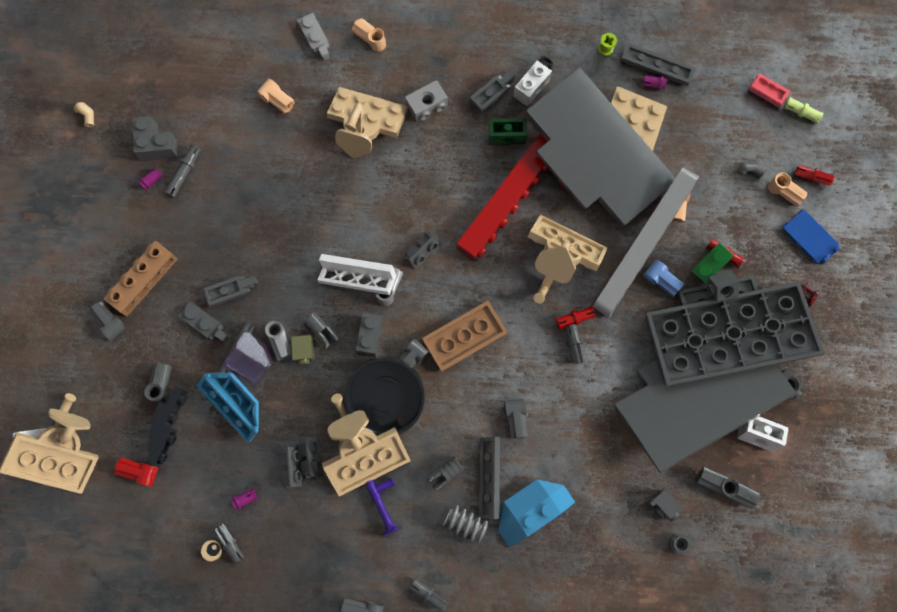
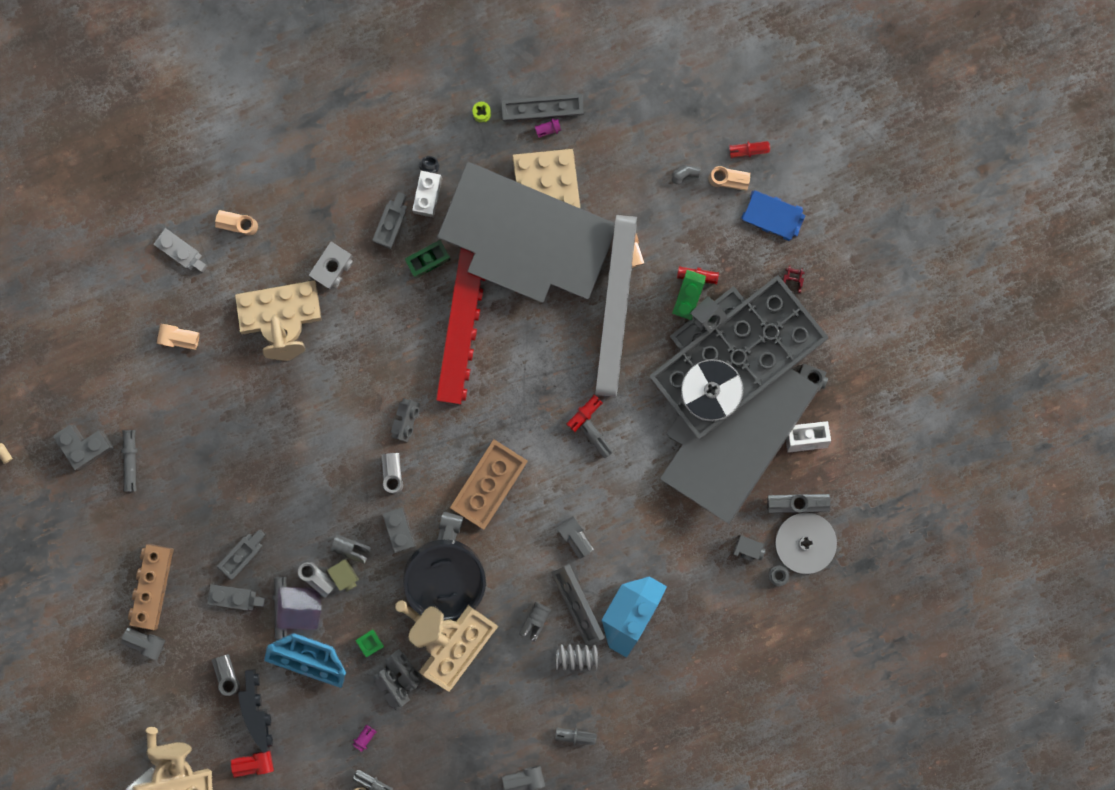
camera: 25 degrees left, 10 degrees up
magenta pin [138,167,163,190] -> none
white fence [318,254,396,295] -> none
dark purple piece [365,478,402,537] -> none
tan plate [528,215,608,304] -> none
medium blue piece [643,260,684,297] -> none
coral plate [748,73,791,108] -> none
yellowish green pin [784,97,823,124] -> none
none -> green plate [356,629,384,658]
none -> piece [681,359,743,421]
none -> light grey piece [775,513,837,574]

